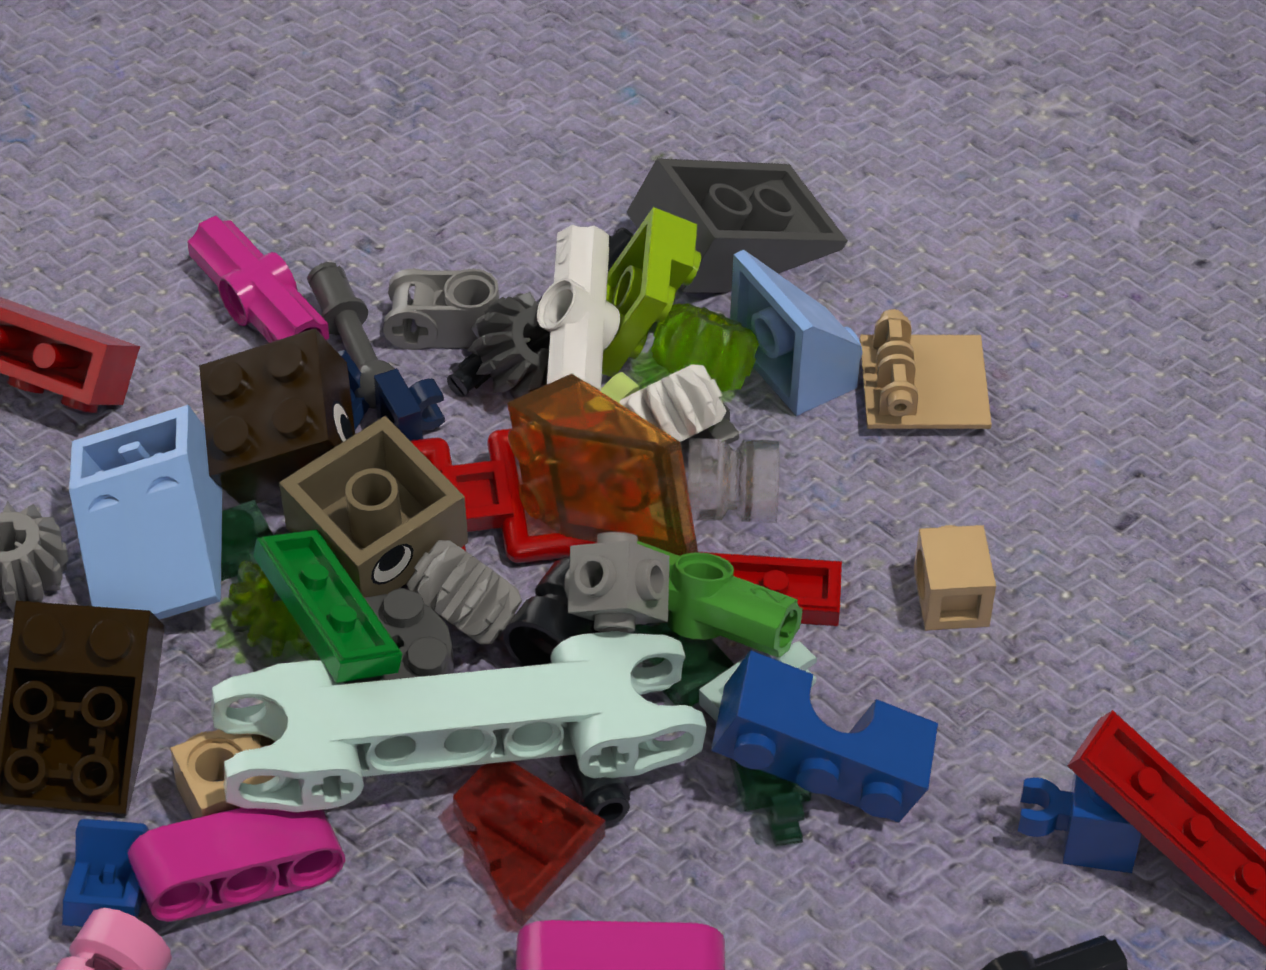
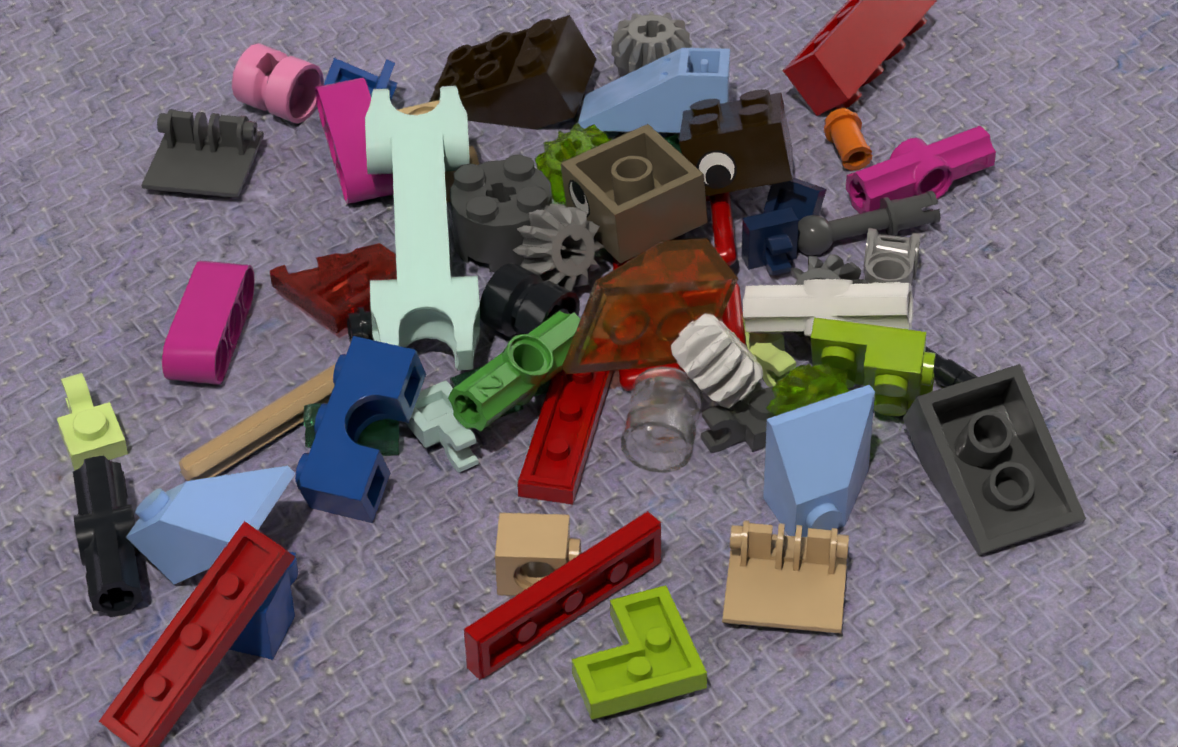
camera: 100 degrees right, 5 degrees down
green tile [253,530,403,683] -> none
light grey brick [565,532,670,633] -> none
none -> light blue slope [126,466,296,585]
none -> tan axle [179,363,336,481]
none -> red tile [464,511,661,680]
none -> lime plate [572,585,707,720]
none -> orange pin [823,108,873,171]

